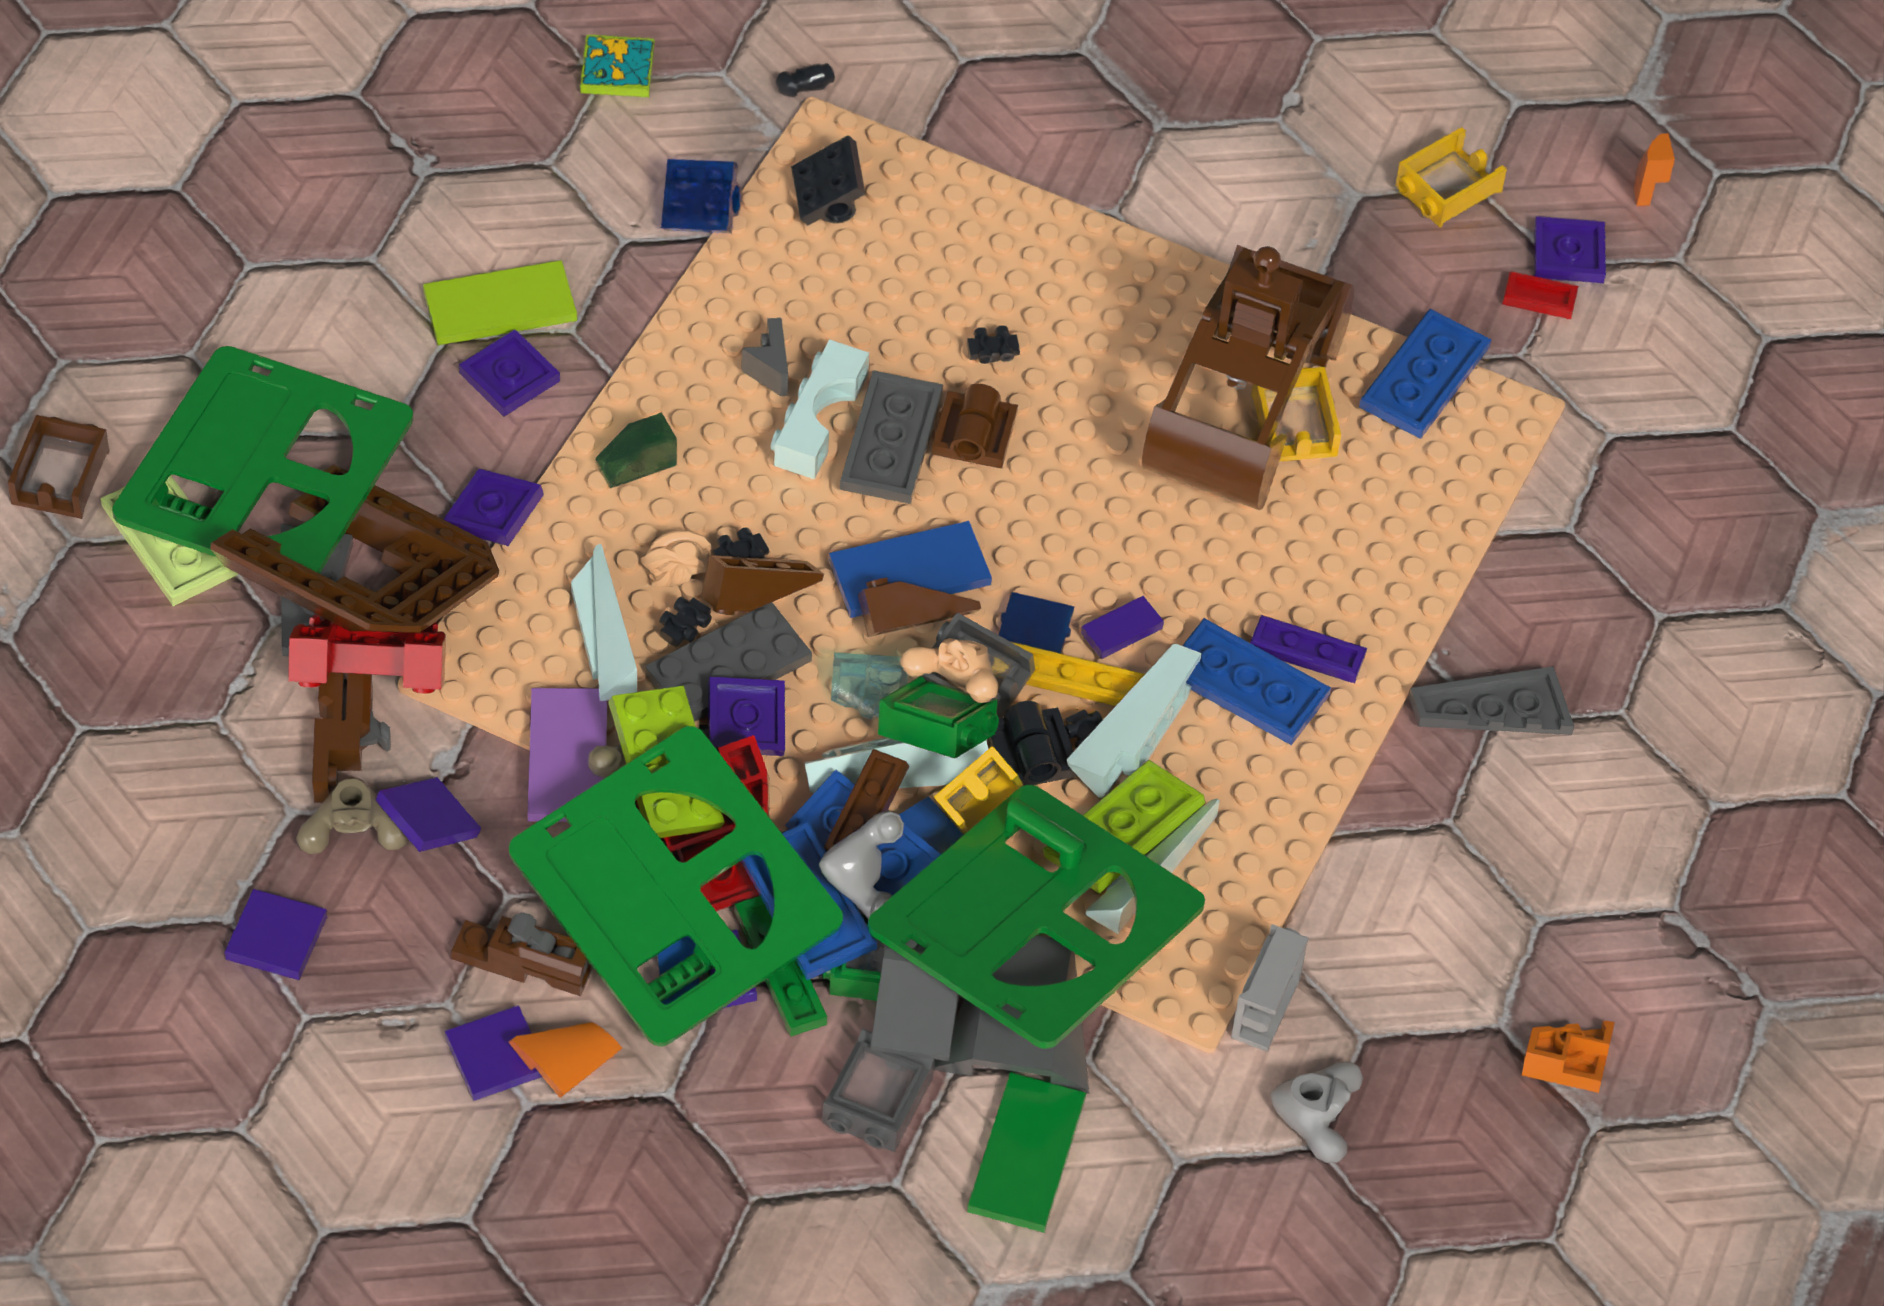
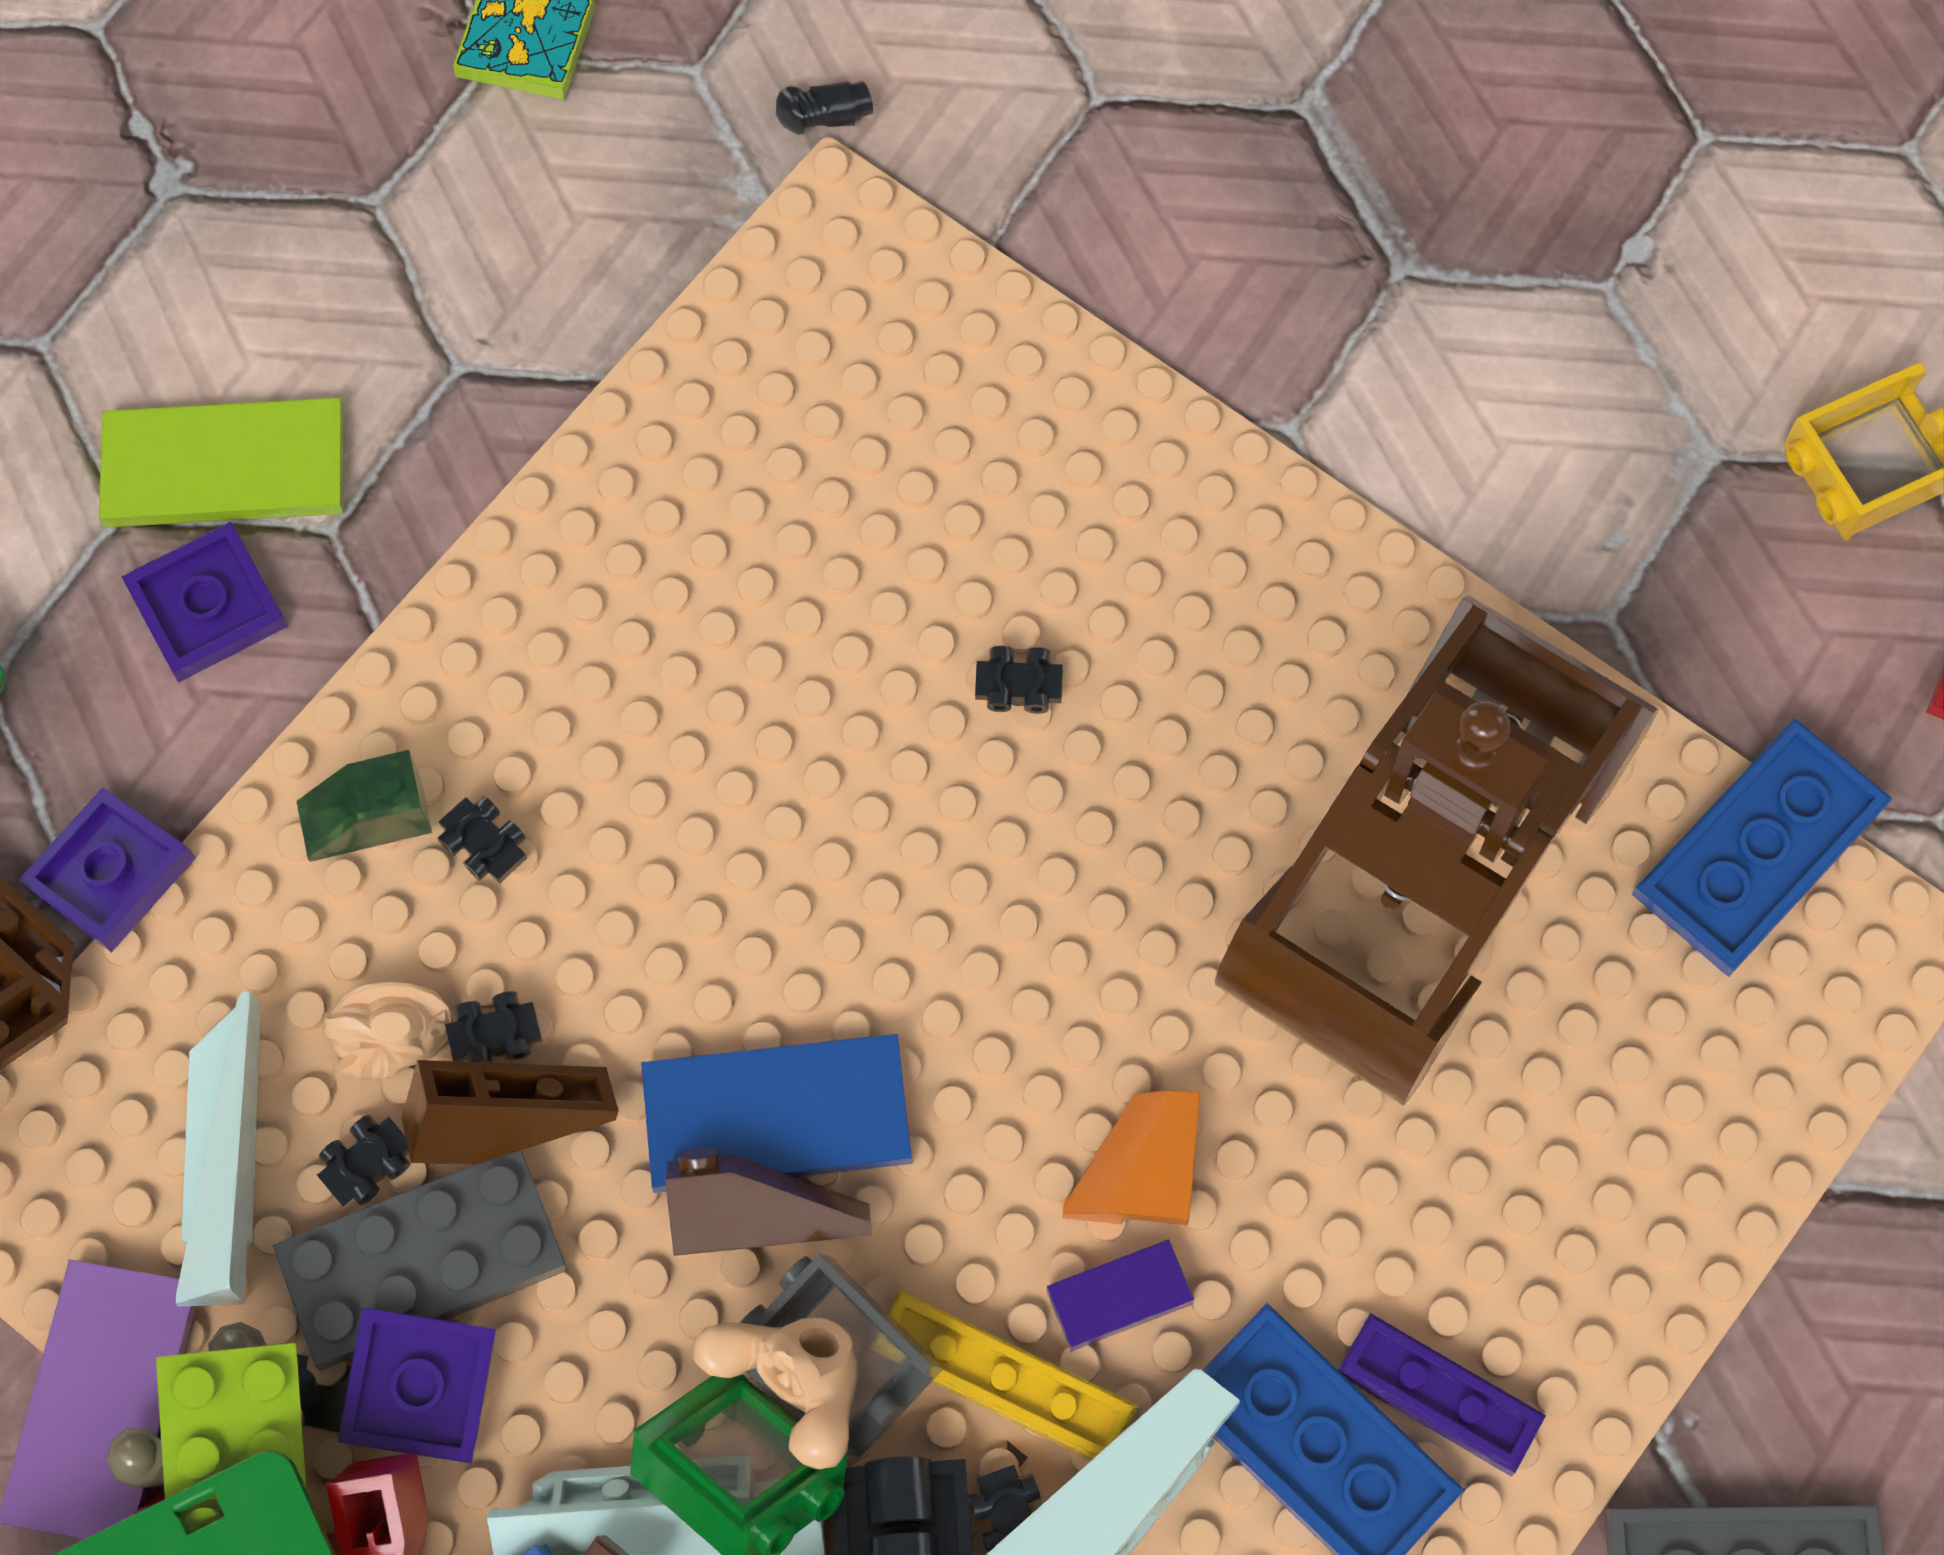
camera: 15 degrees right, 15 degrees up
clear blue plate [661,159,741,233] -> none
dark grey slope [742,318,788,396] -> none
light aqua arch [771,339,869,480] -> none
black plate [791,135,866,225] -> none
clear light blue slope [831,652,908,720] -> none
dark grey plate [840,370,943,504] -> none
reddish brown plate [931,384,1018,469] -> none
clear blue piece [998,592,1075,654] -> none
window [1251,367,1341,462] -> none
none -> black piece [437,795,527,884]
none -> orange slope [1062,1091,1200,1225]

